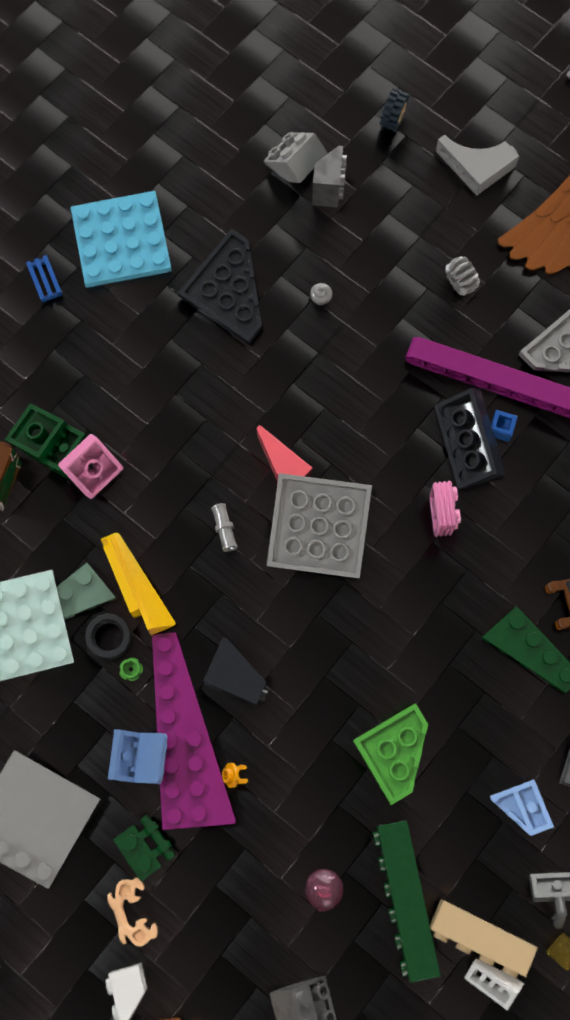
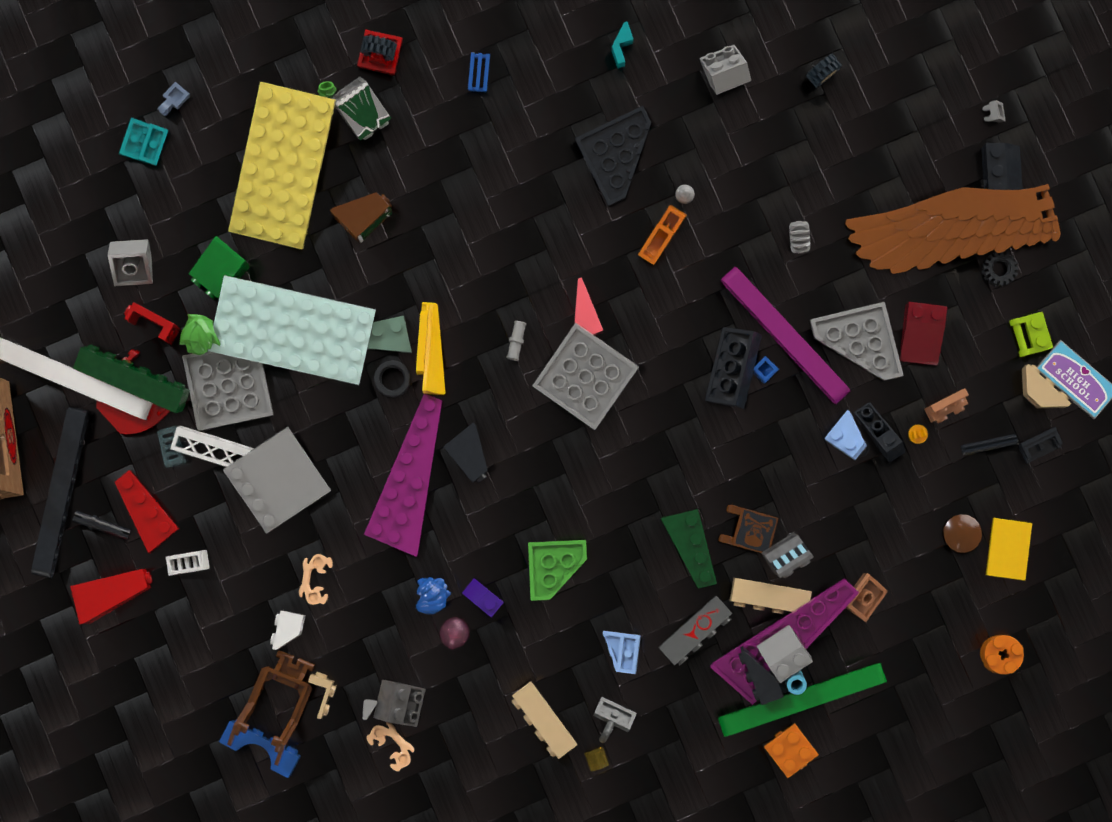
camera: 25 degrees right, 10 degrees up
dark green slope [4,403,88,479] -> none
bright pink brick [58,434,123,499] -> none
medium azure plate [71,191,172,288] -> none
medium blue bracket [108,730,167,784] -> none
dark green plate [113,814,176,881] -> none
bright green plate [120,658,143,681] -> none
light orange plate [222,763,248,788] -> none
flat silver slope [312,146,347,207] -> none
dark green brick [373,820,440,983] -> none
bright pink brick [429,481,461,537] -> none
light grey arch [436,135,519,195] -> none
white slope [464,959,524,1010] -> none
none -> blue hair [416,578,451,614]
none -> dark purple slope [462,578,504,617]
none -> teal slope [611,22,633,68]
none -> orange slope [638,205,687,265]

